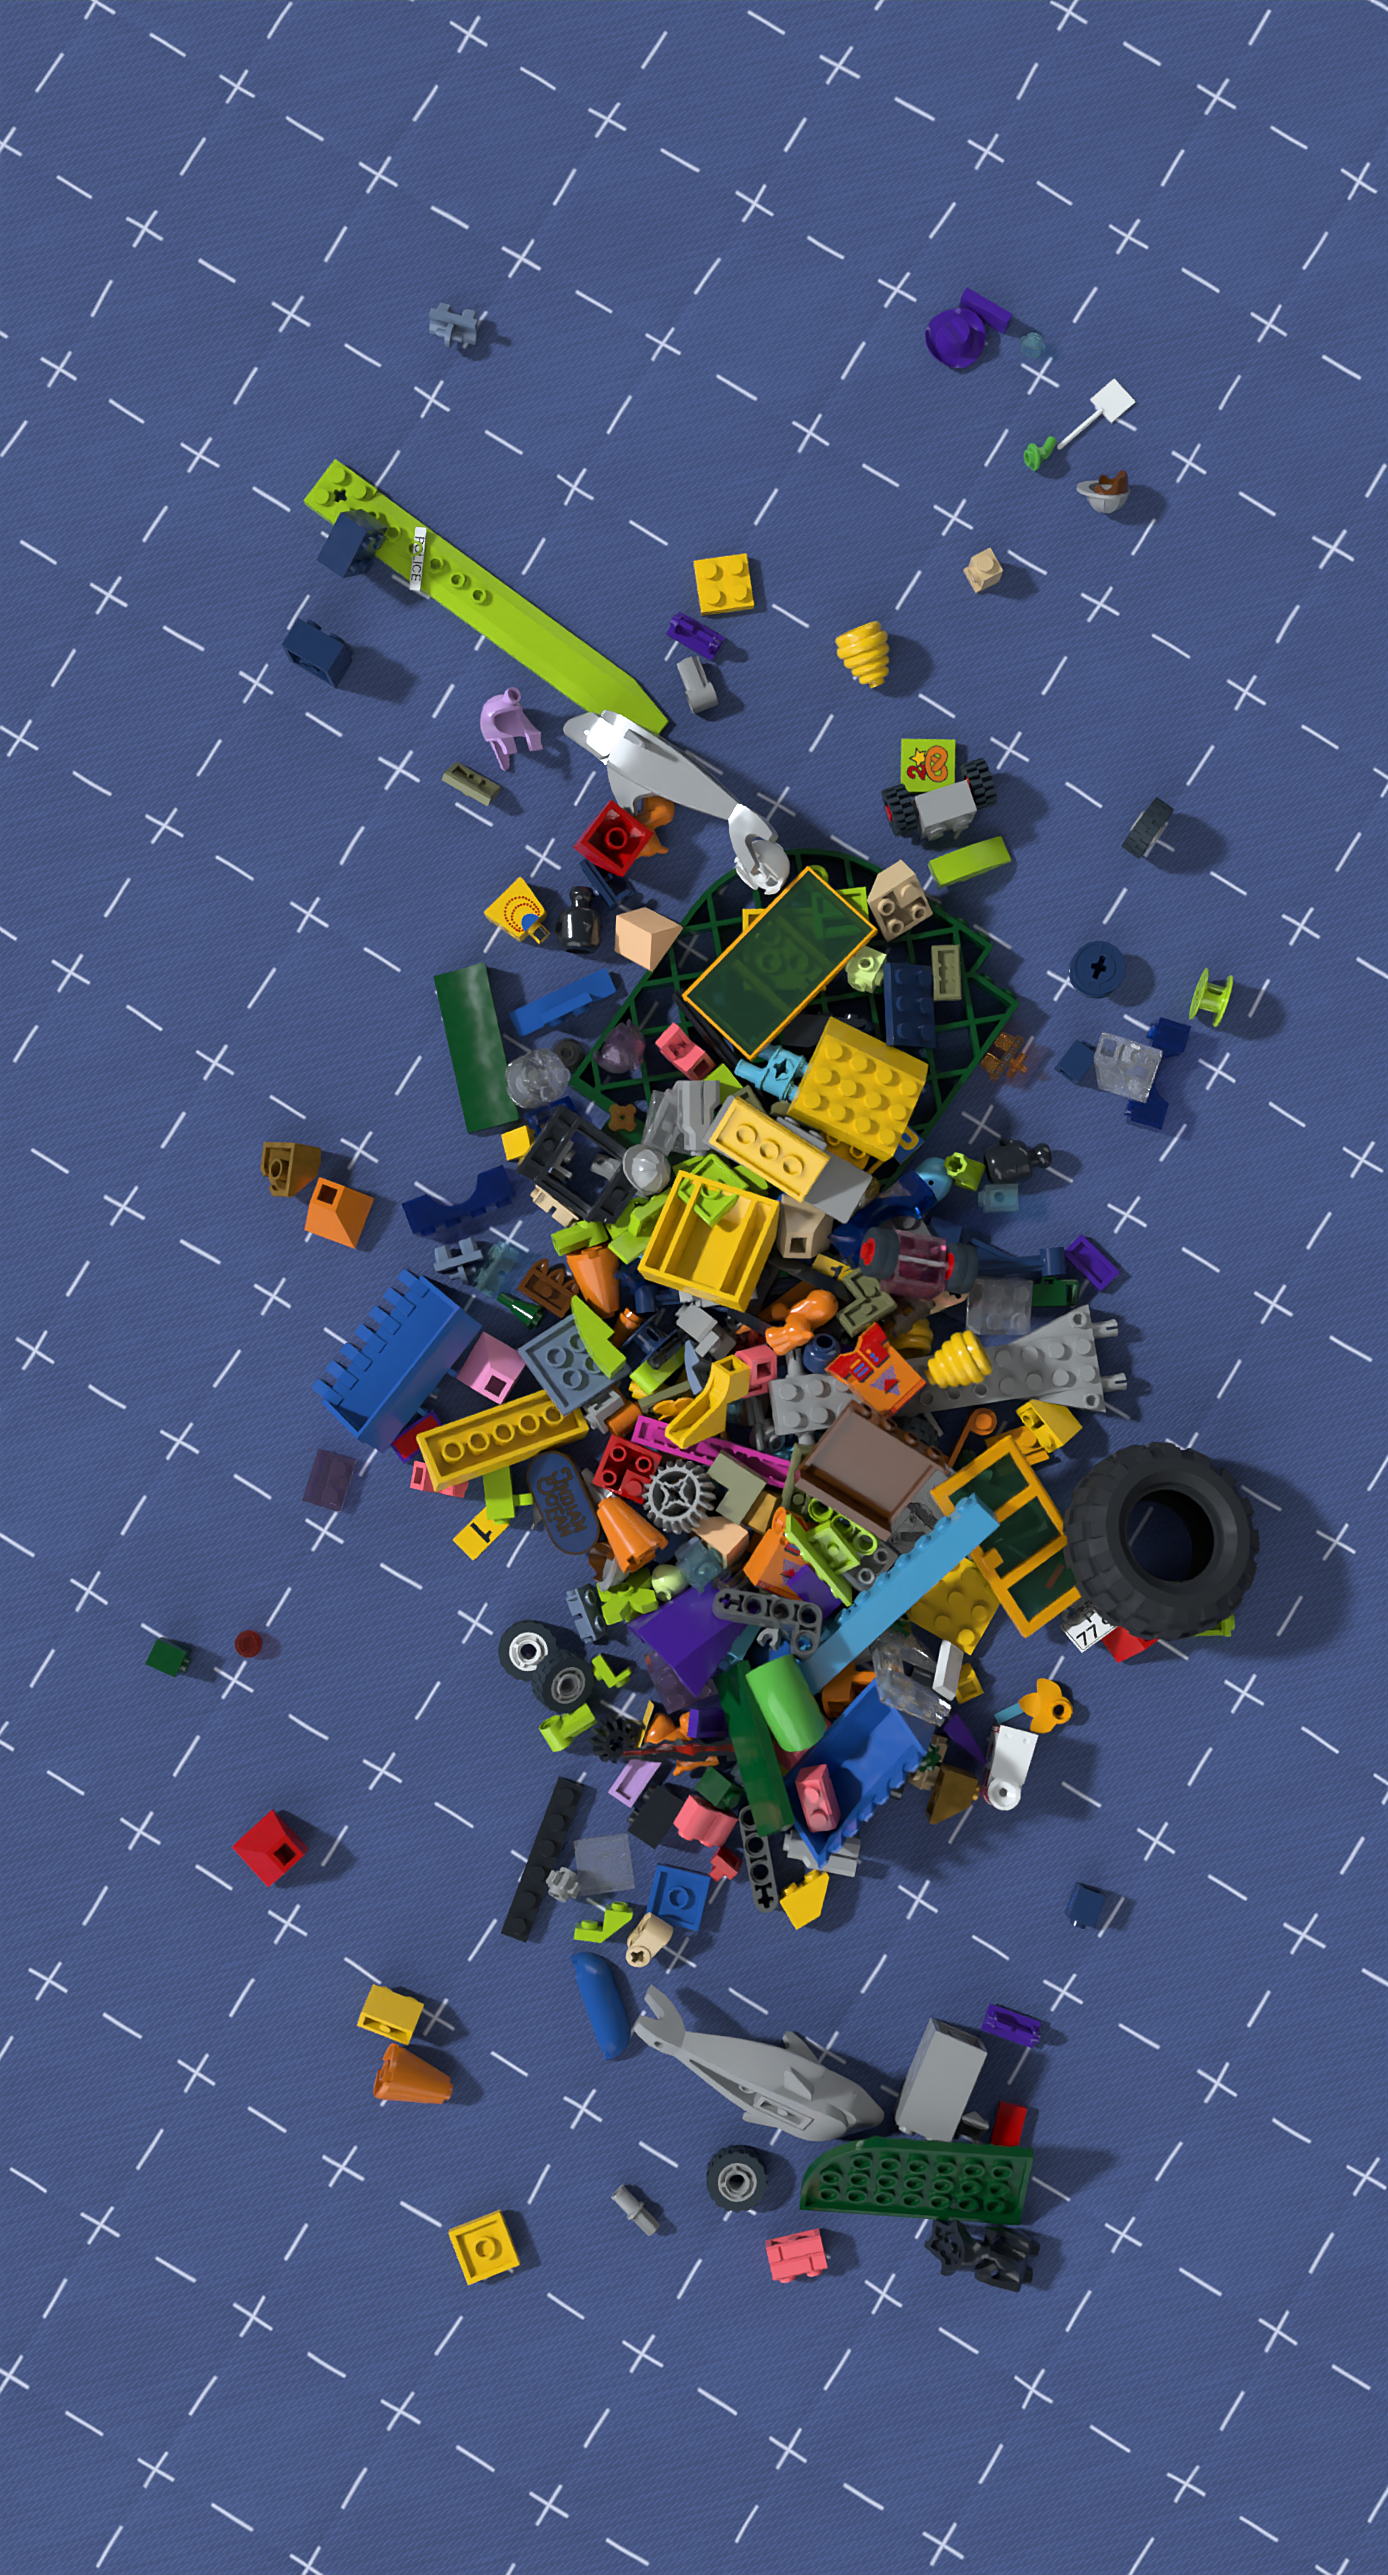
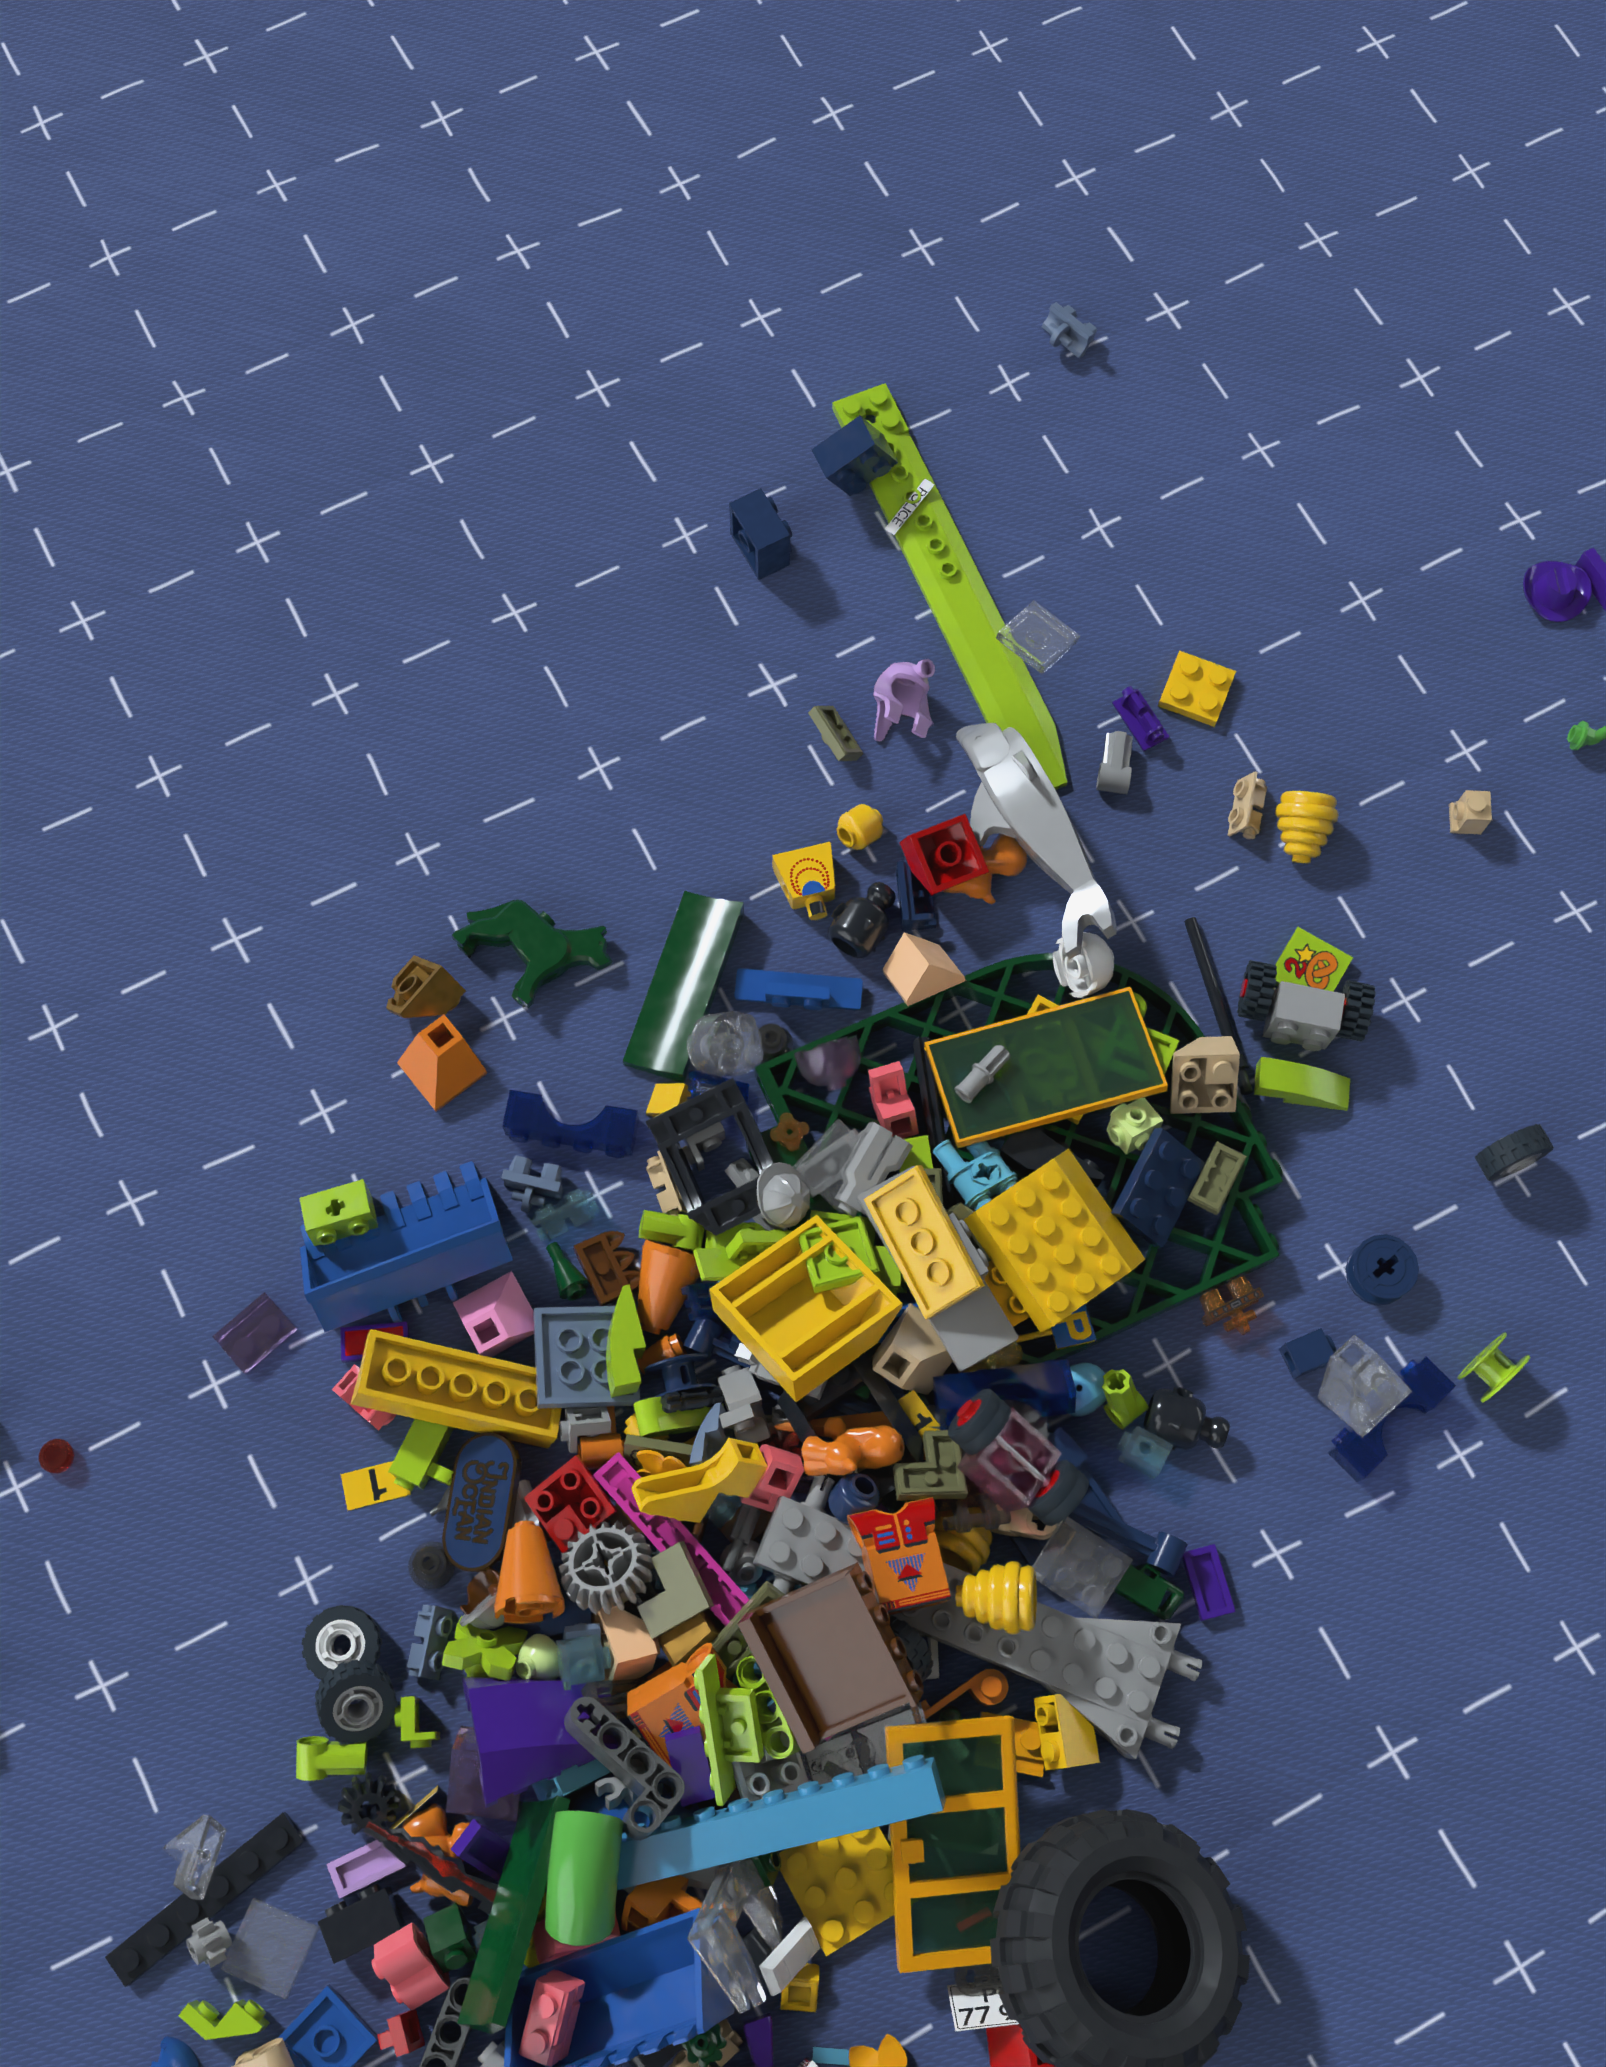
camera: 25 degrees right, 15 degrees down
none -> clear slope [163,1815,227,1900]
none -> lime brick [299,1179,378,1246]
none -> clear smoke cone [408,1541,456,1589]
none -> dark green animal [452,900,612,1008]
none -> yellow head [837,804,883,850]
none -> light grey axle [954,1045,1010,1103]
none -> clear tile [996,600,1080,674]
none -> black bar [1184,917,1253,1096]
none -> tan hinge [1228,771,1267,839]

